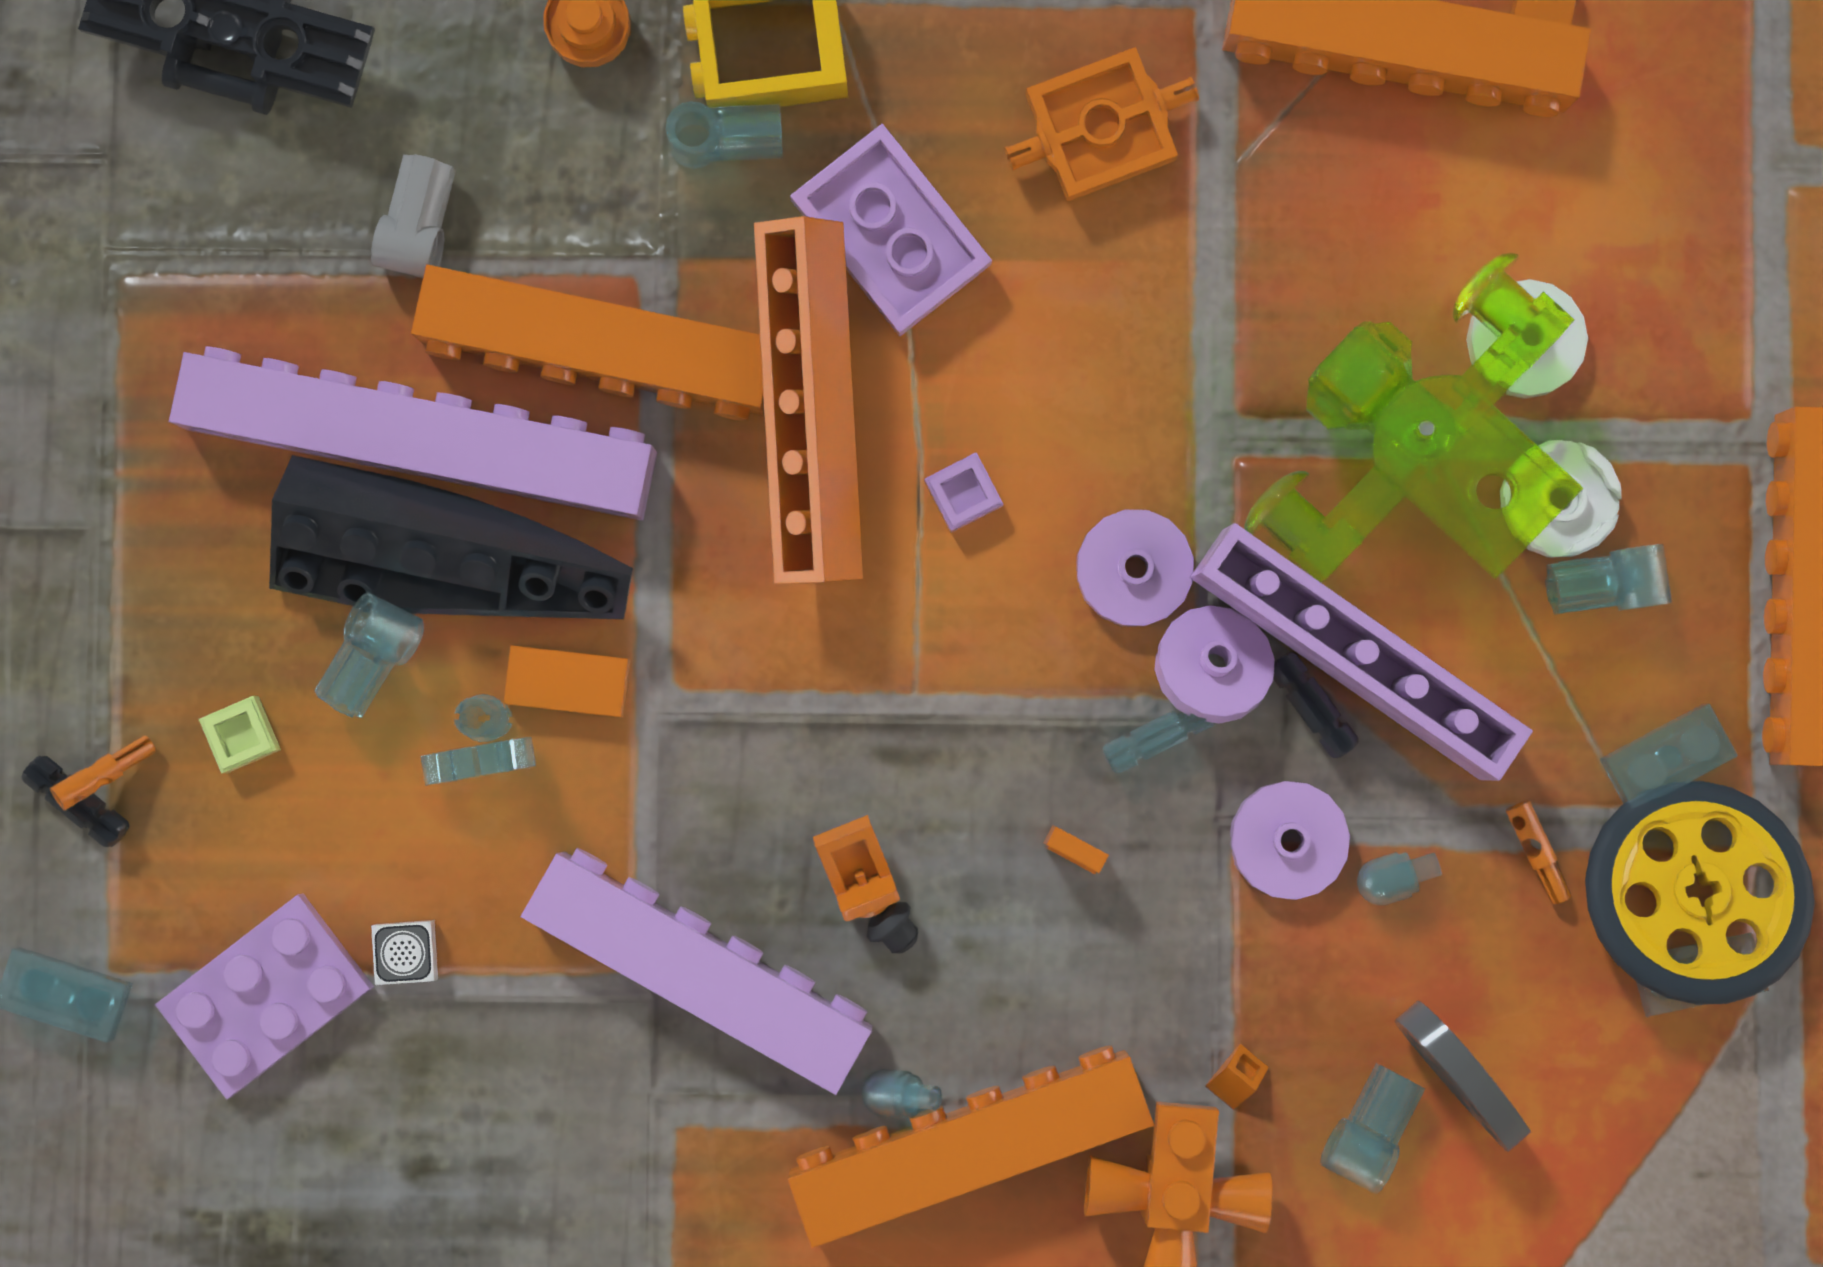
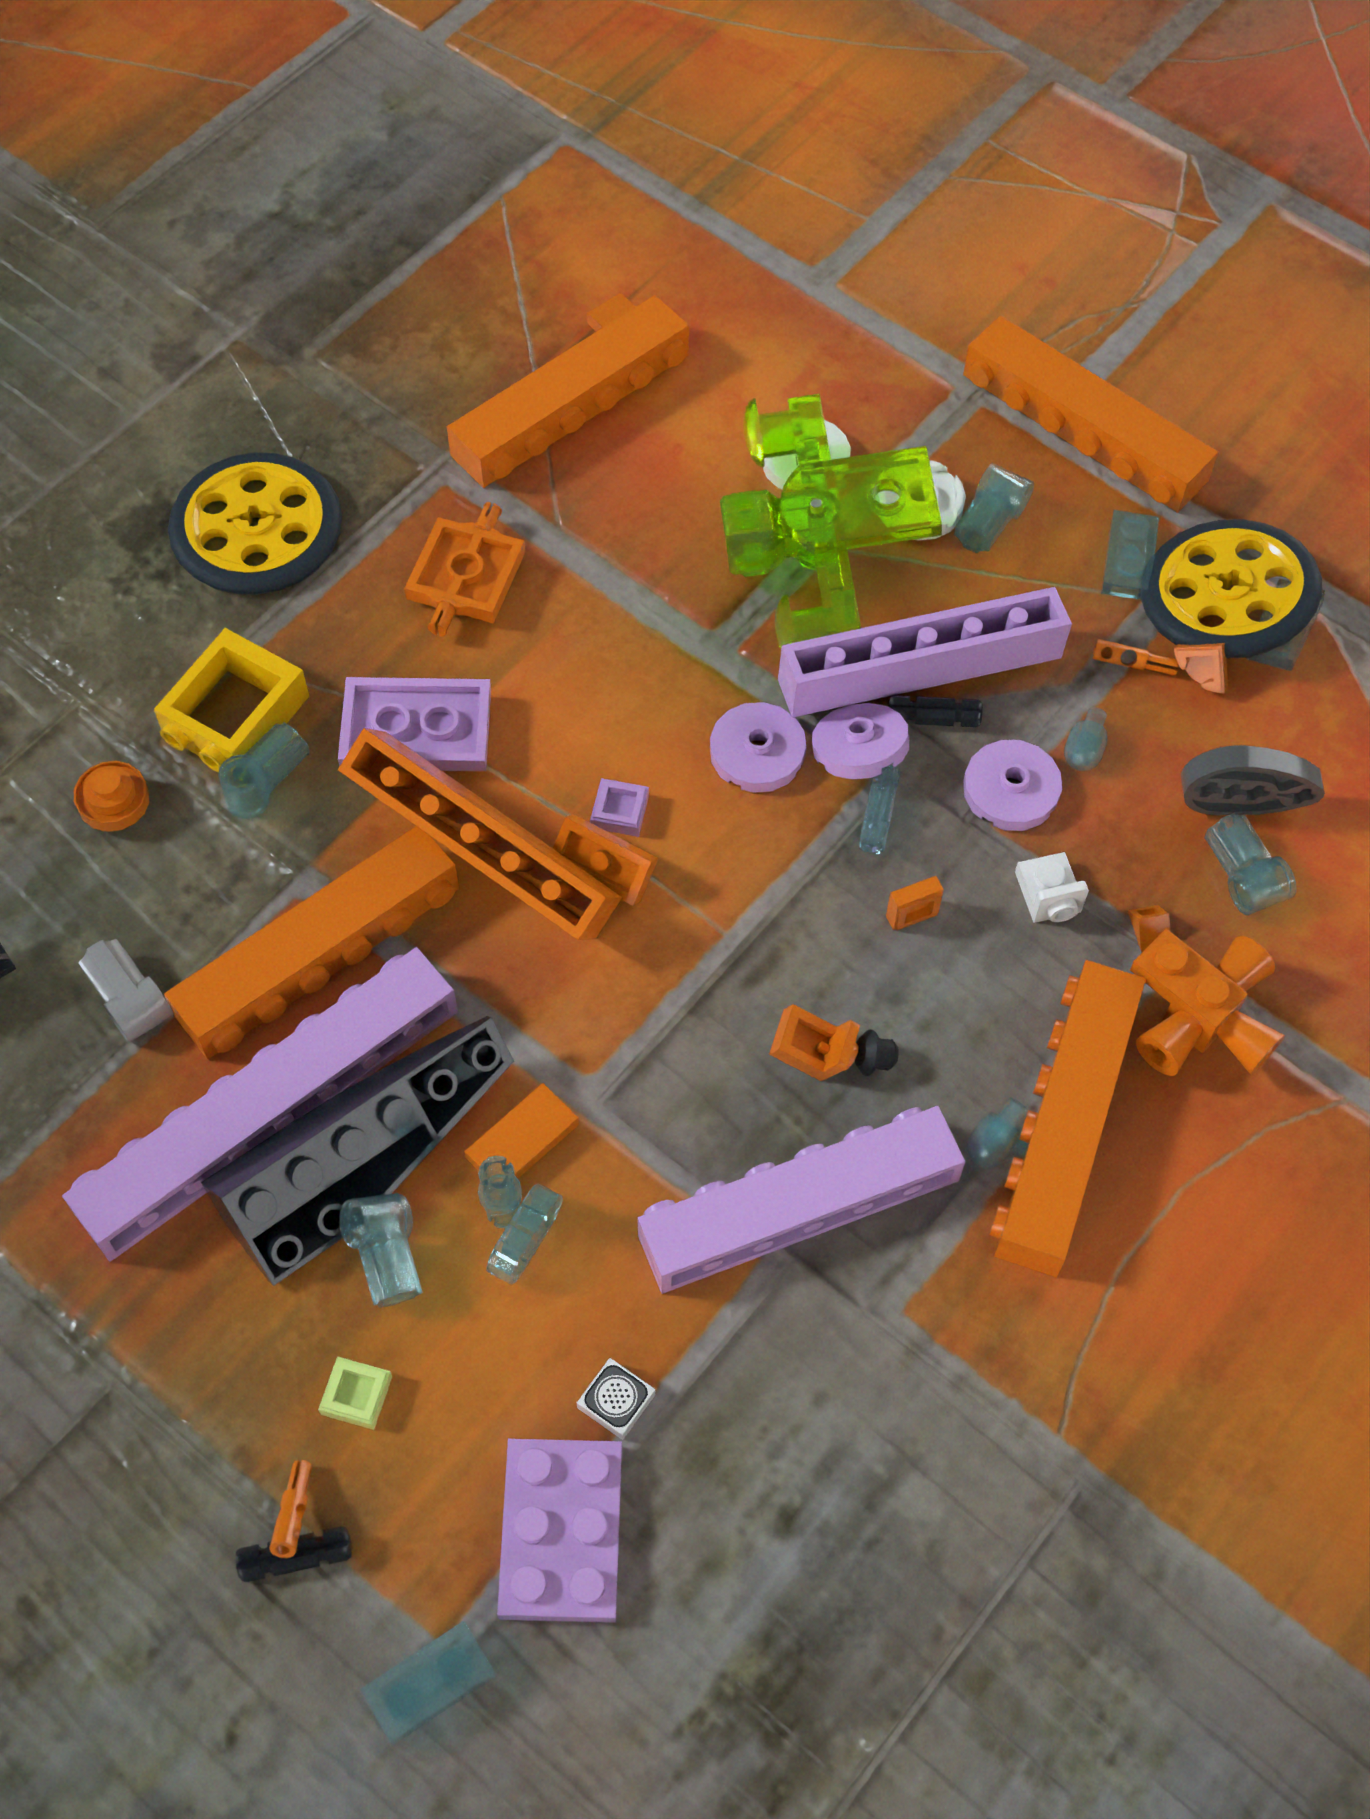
camera: 50 degrees left, 25 degrees down
none -> orange plate [553,814,658,906]
none -> white bracket [1015,852,1089,923]
none -> orange tile [1174,643,1228,693]

